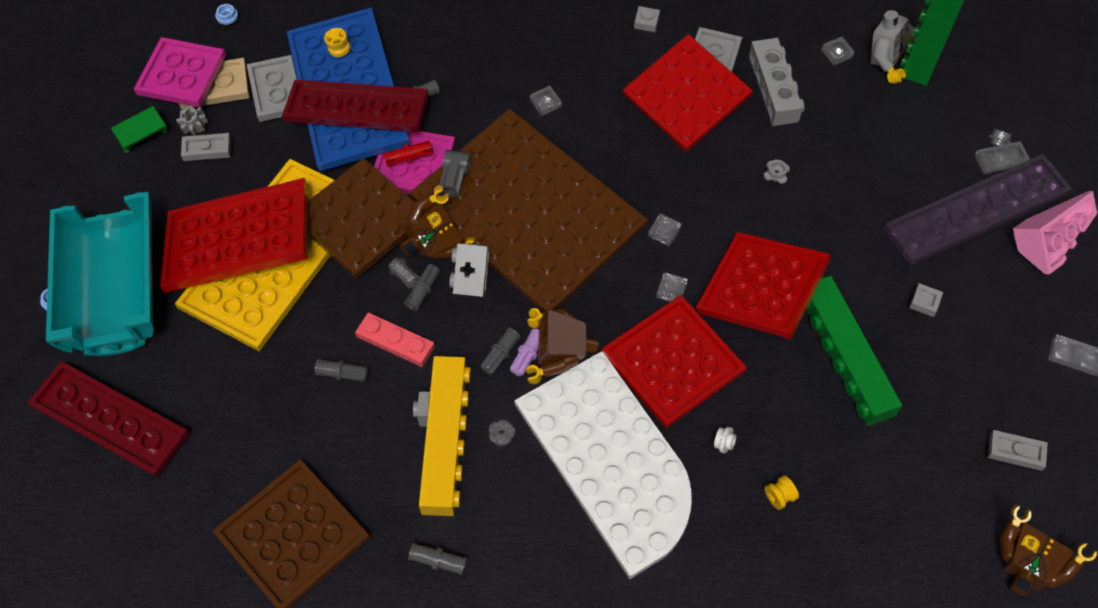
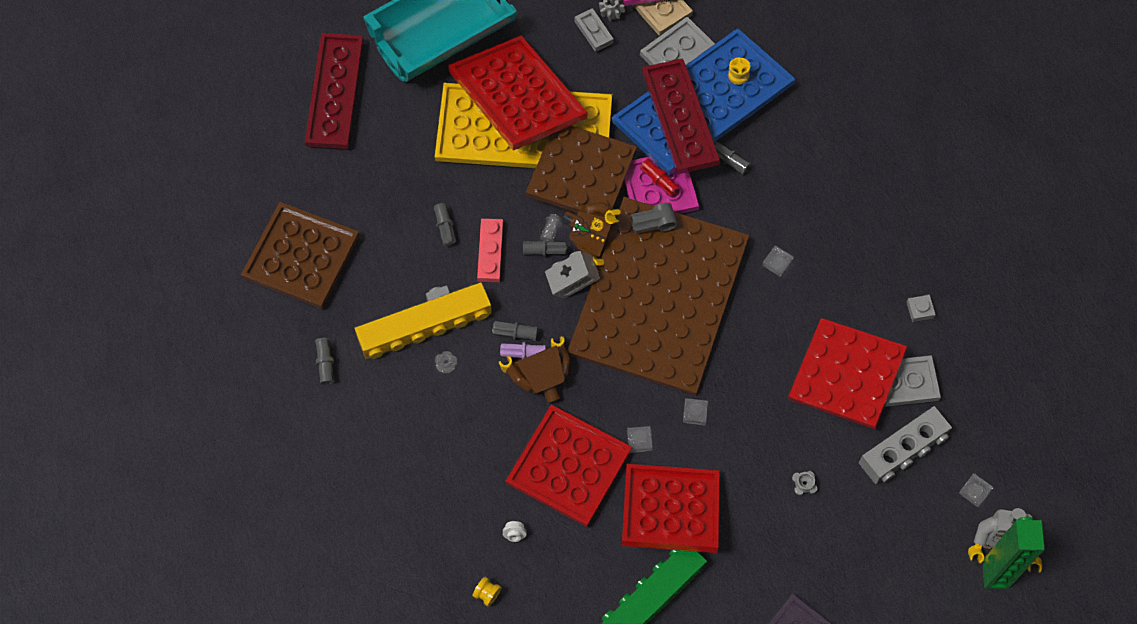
camera: 65 degrees right, 5 degrees up
white plate [514,351,692,579] -> none

